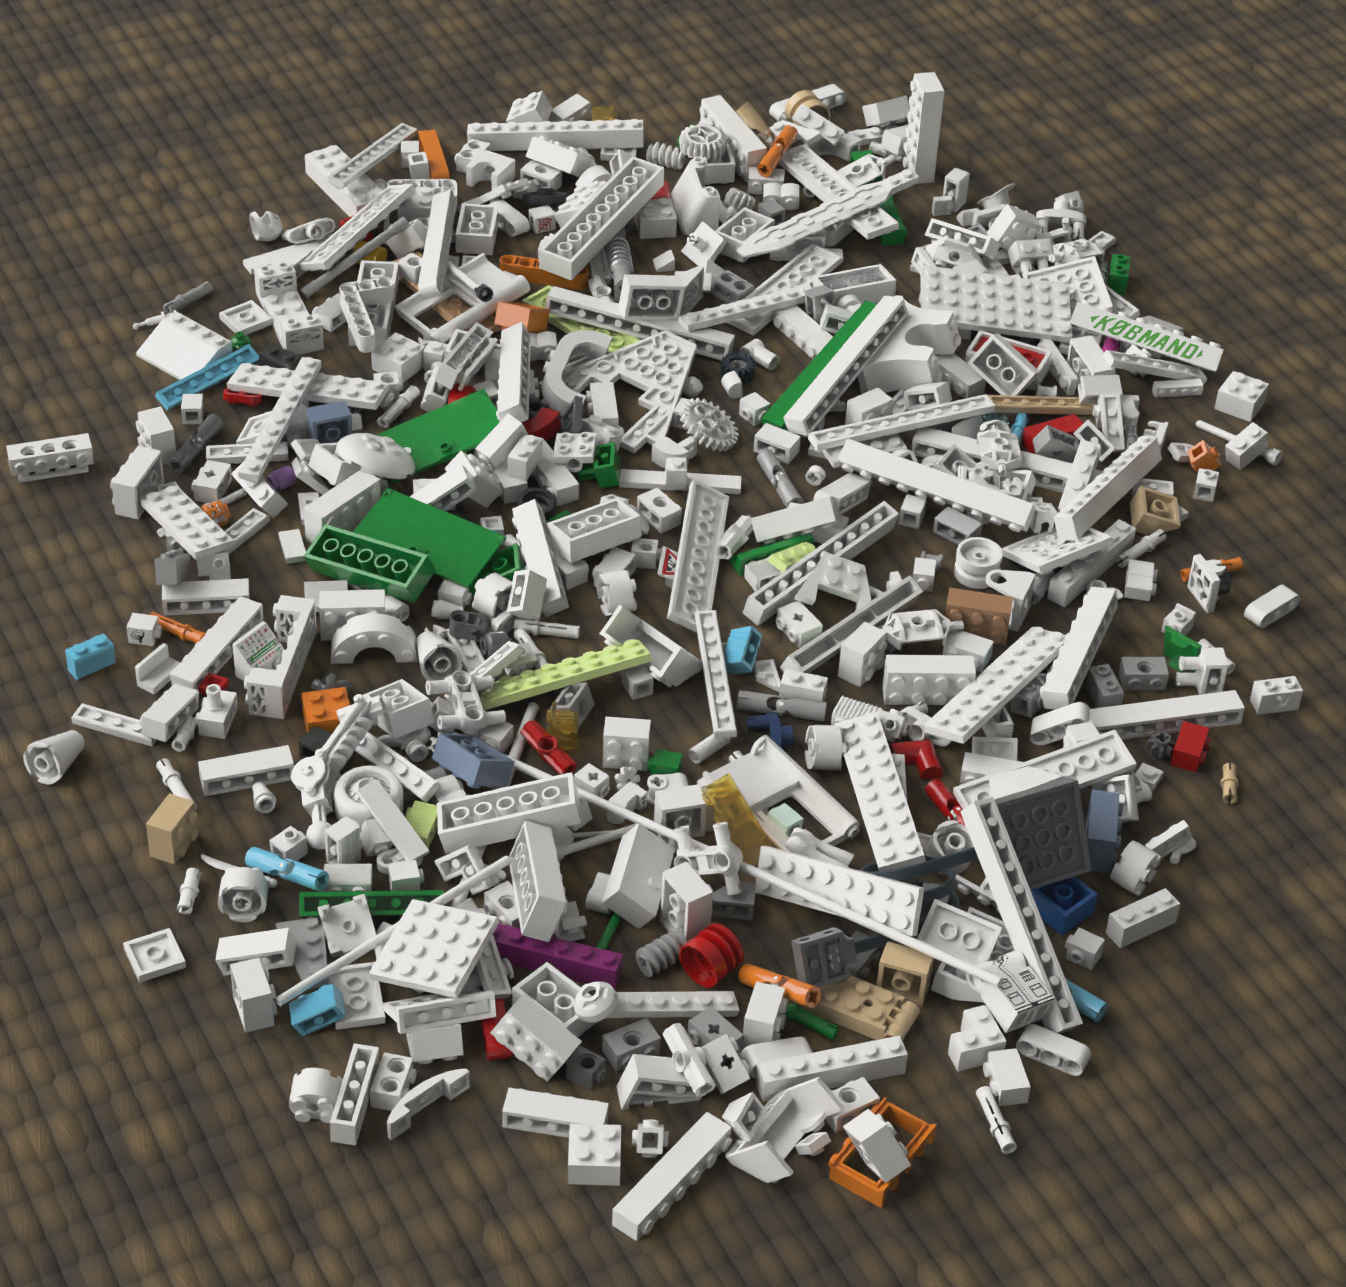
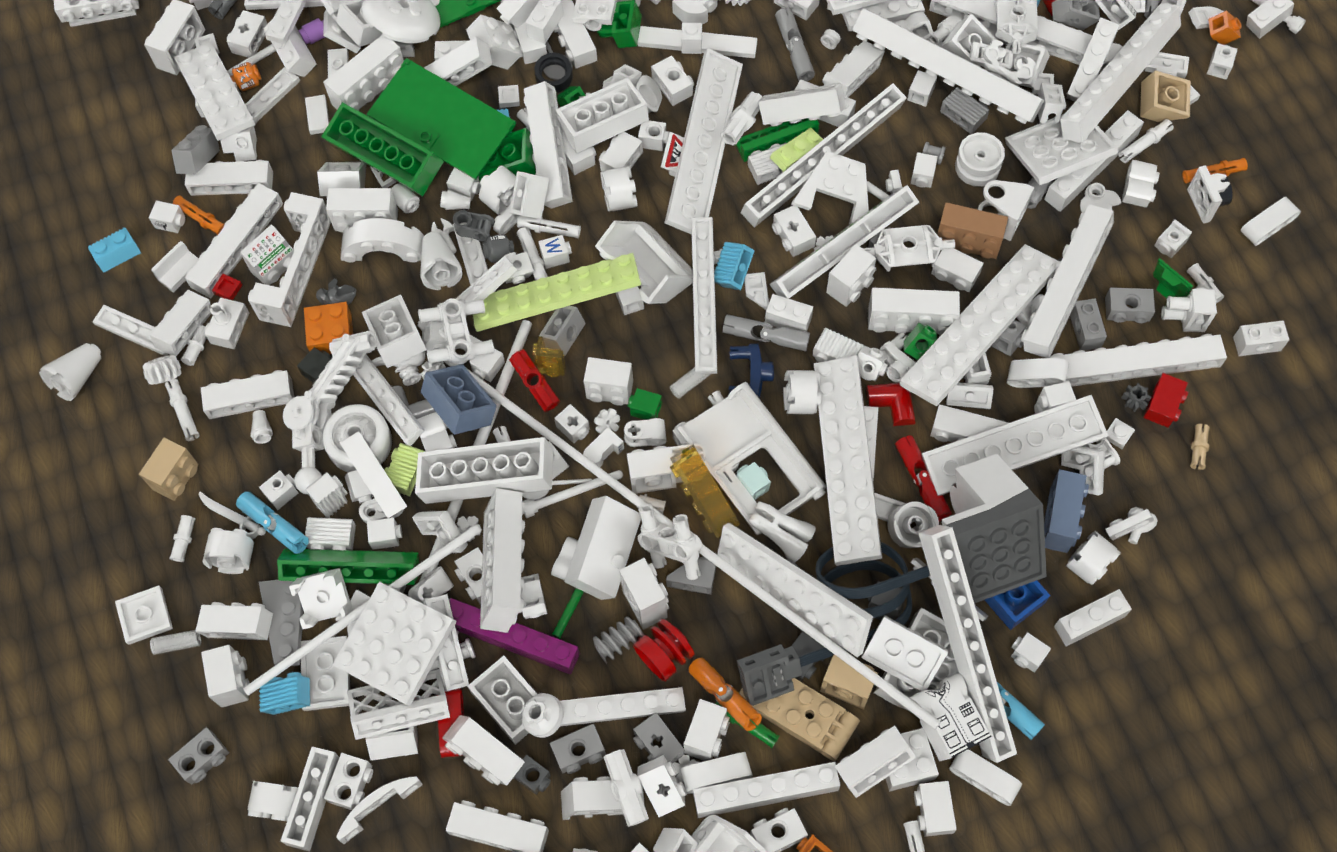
camera: 10 degrees right, 25 degrees up
none -> white gear [143,355,181,385]
none -> white piece [150,630,201,655]
none -> light grey brick [168,727,229,785]
none -> white brick [538,235,572,269]
none -> white brick [835,726,916,798]
none -> green brick [903,323,937,360]

